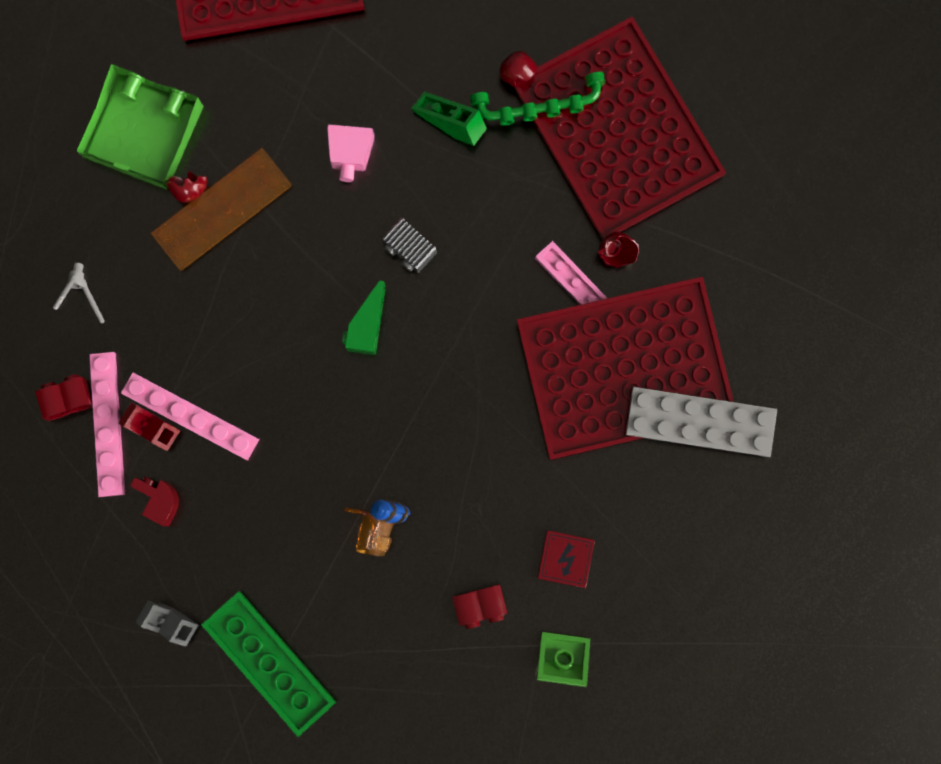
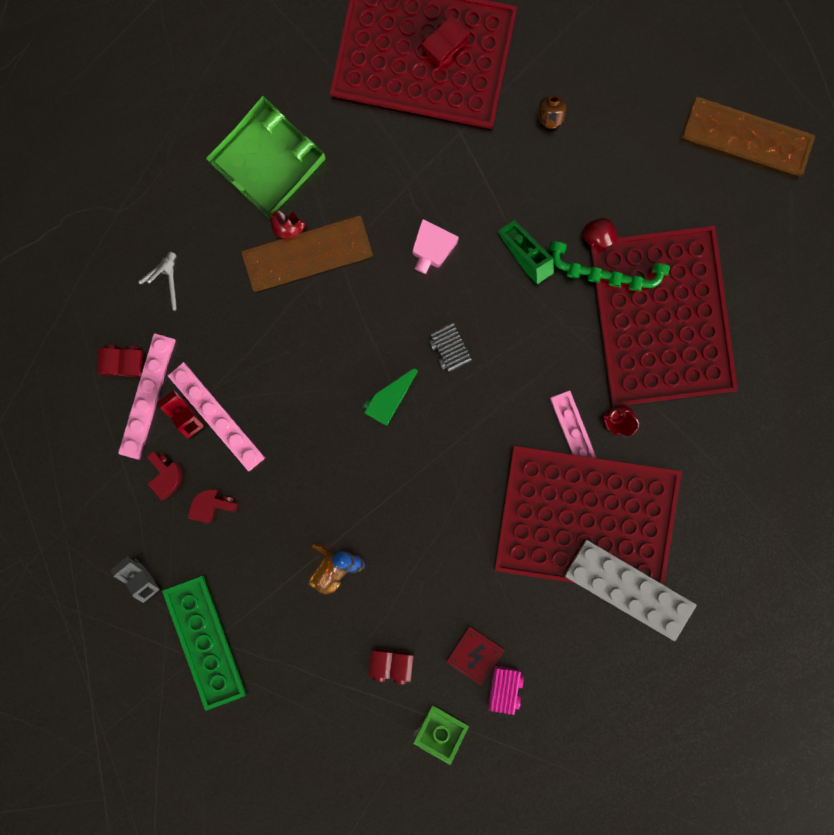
camera: 20 degrees right, 5 degrees up
none -> dark red brick [188,489,238,523]
none -> dark pink brick [488,665,524,715]

